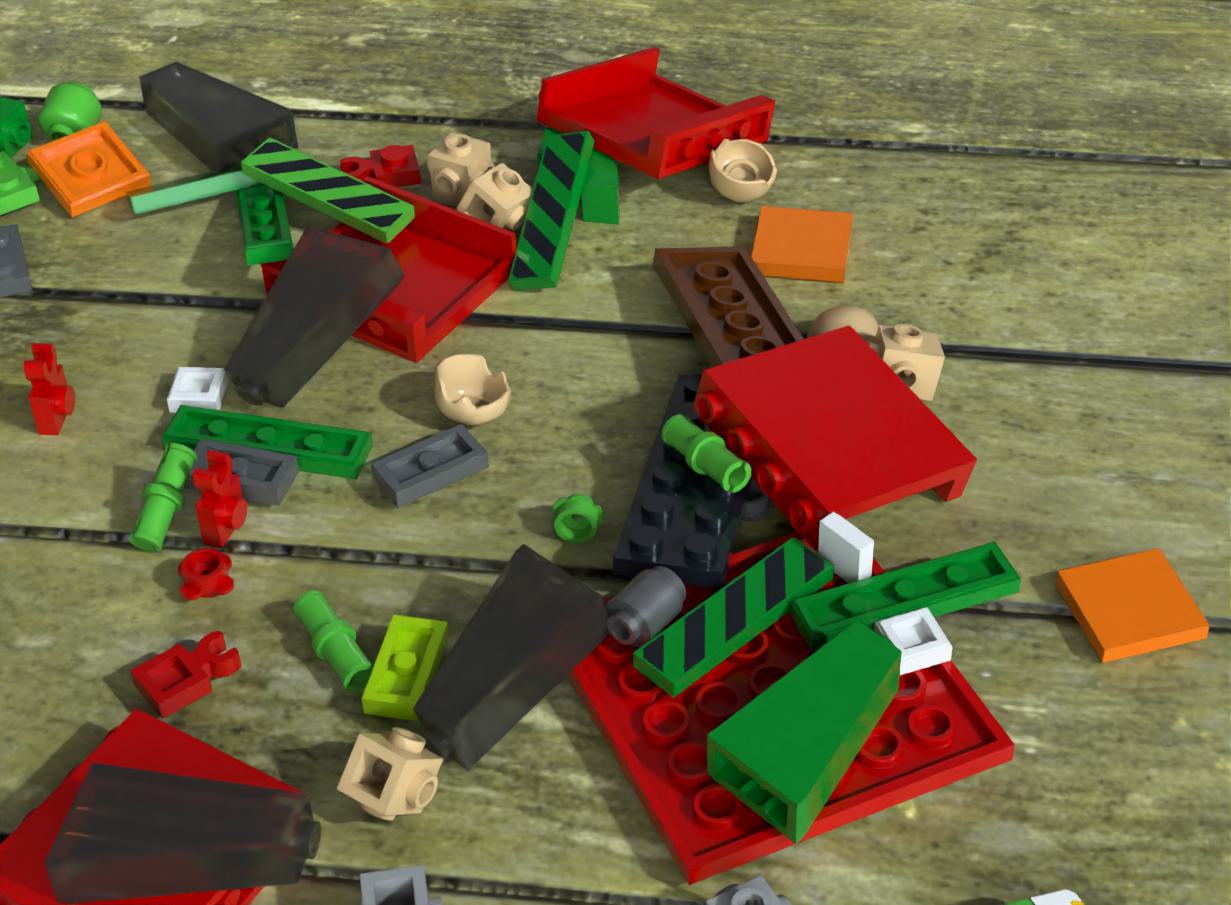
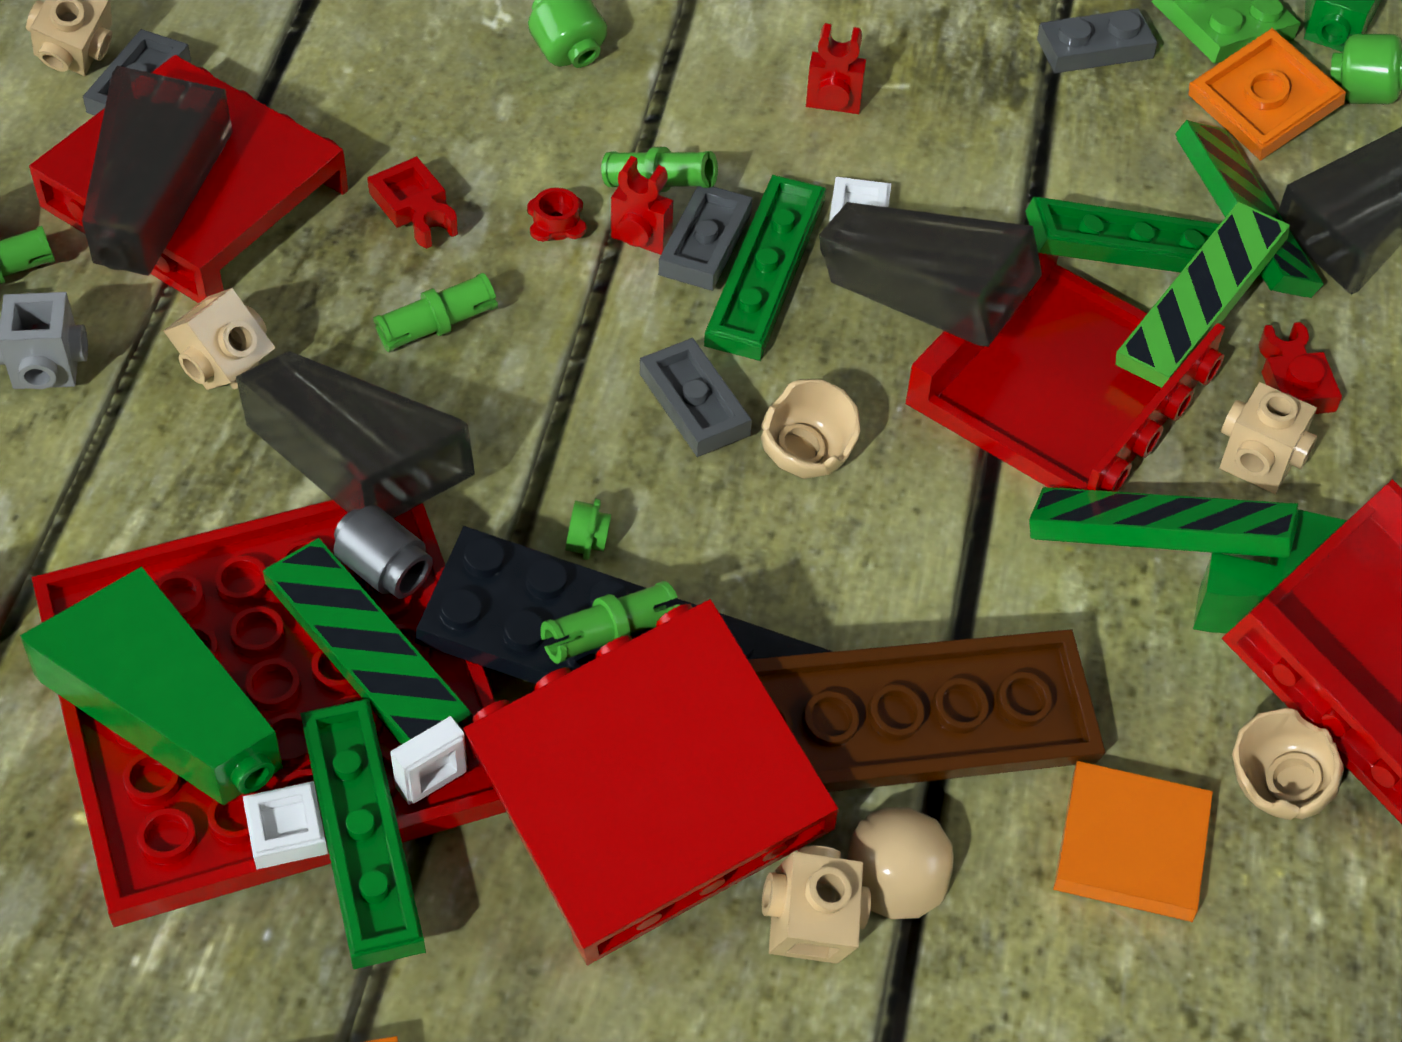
camera: 90 degrees right, 10 degrees up
lime plate [362,614,449,722] -> none
tan brick [456,163,533,232] -> none

